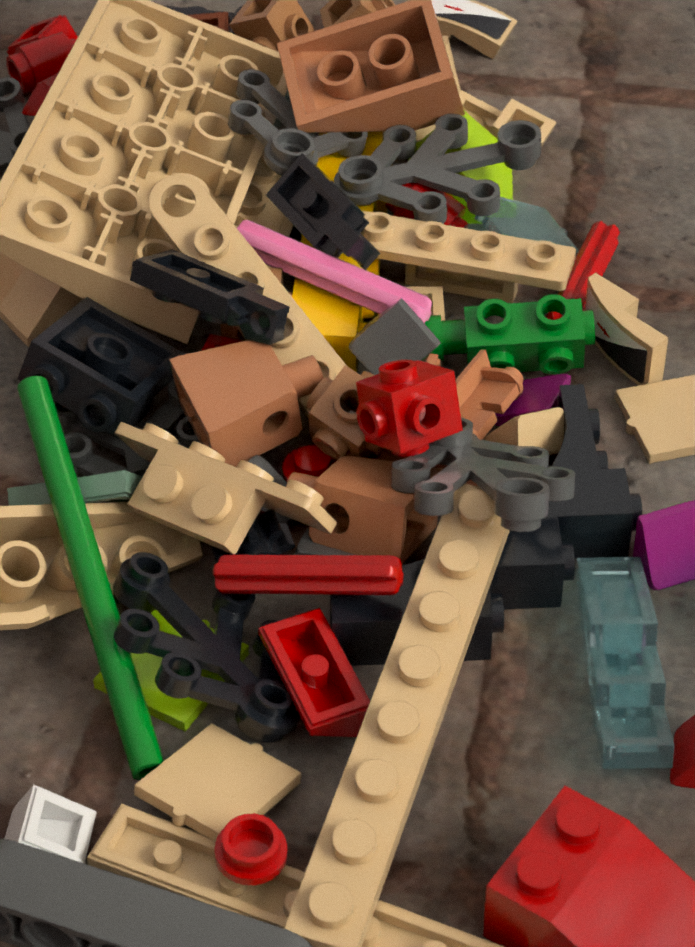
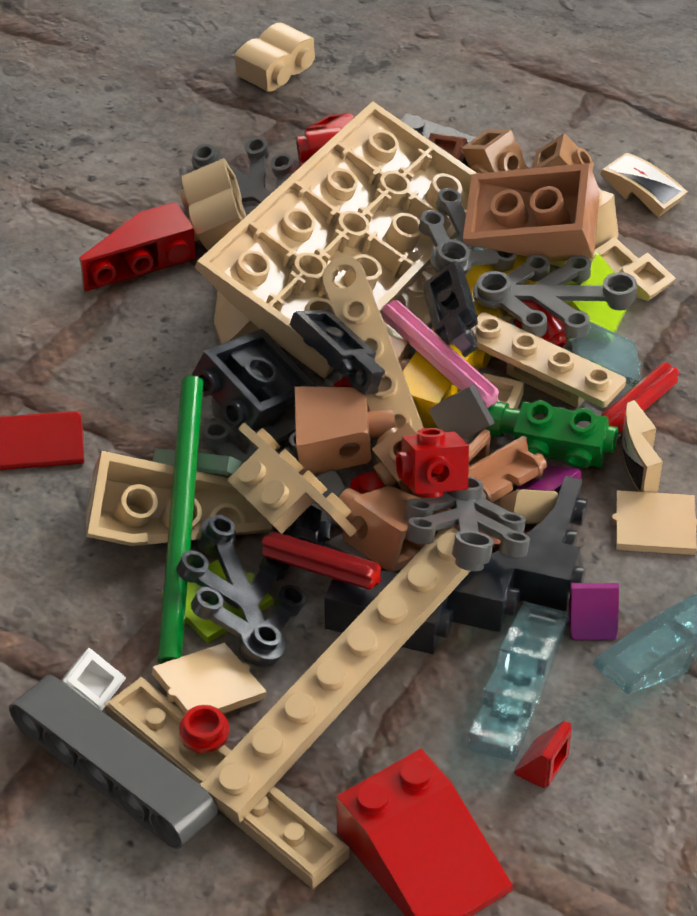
camera: 20 degrees right, 0 degrees up
red slope [258,608,371,737] -> none

